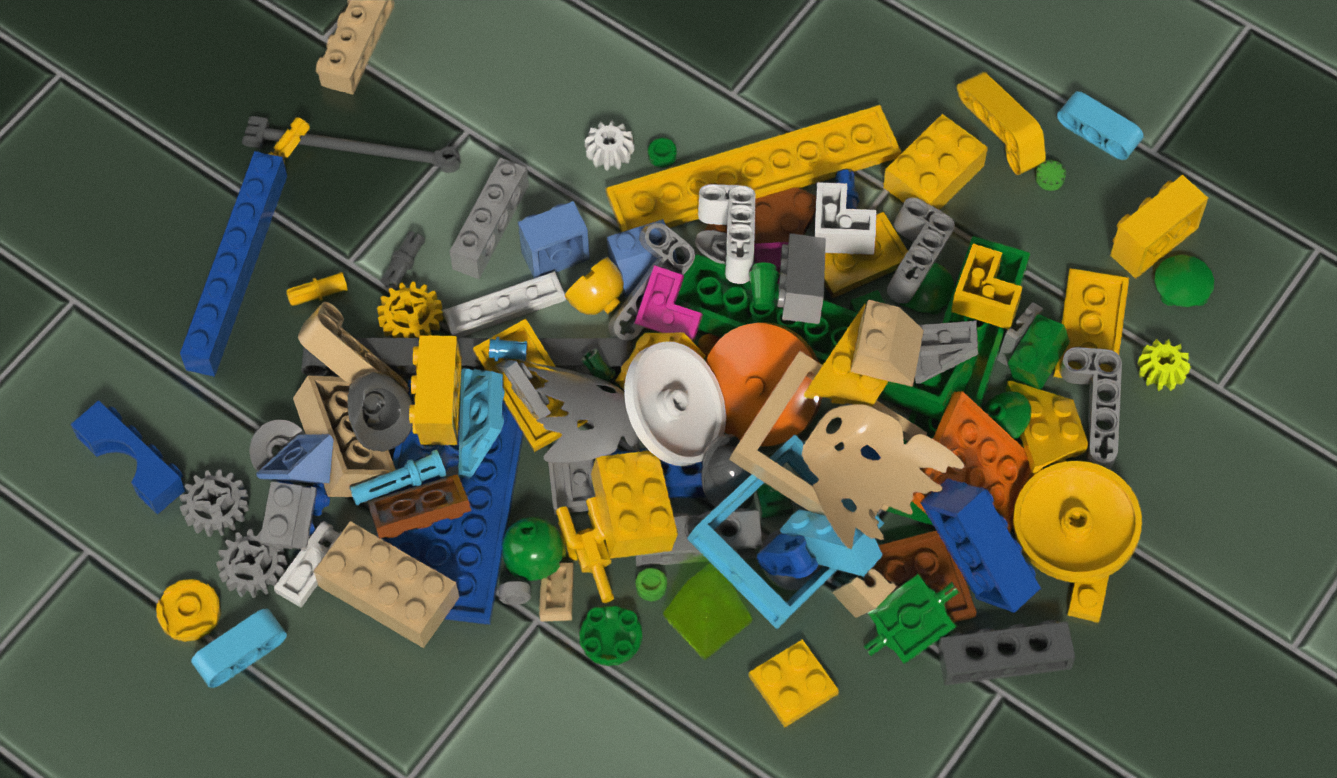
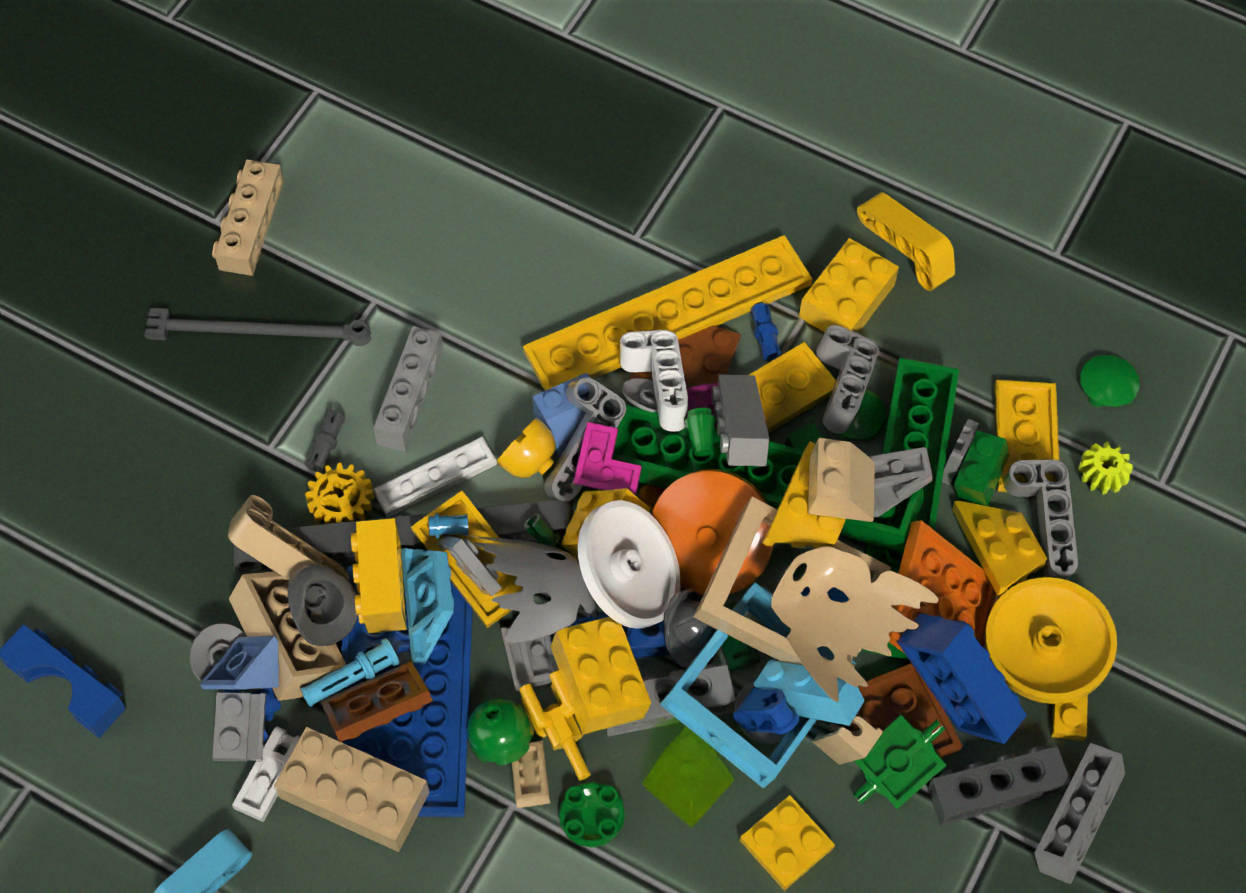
camera: 10 degrees left, 0 degrees up
yellow tile [156,579,221,642] -> none
blue brick [180,151,287,377] -> none
light grey gear [180,469,249,537] -> none
light grey gear [216,529,287,598] -> none
yellow axle [269,117,310,162] -> none
yellow axle [287,272,348,306] -> none
light grey tile [499,581,531,605] -> none
medium blue brick [518,201,590,278] -> none
white gear [585,120,634,171] -> none
bright green tile [635,568,667,601] -> none
green tile [648,138,677,168] -> none
white brick [815,182,876,255] -> none
yellow brick [951,244,1023,330] -> none
green dish [982,391,1032,440] -> none
bright green tile [1035,160,1066,191] -> none
medium azure beam [1057,92,1144,160] -> none
yellow brick [1110,174,1208,279] -> none
none -> light grey brick [1034,743,1125,884]

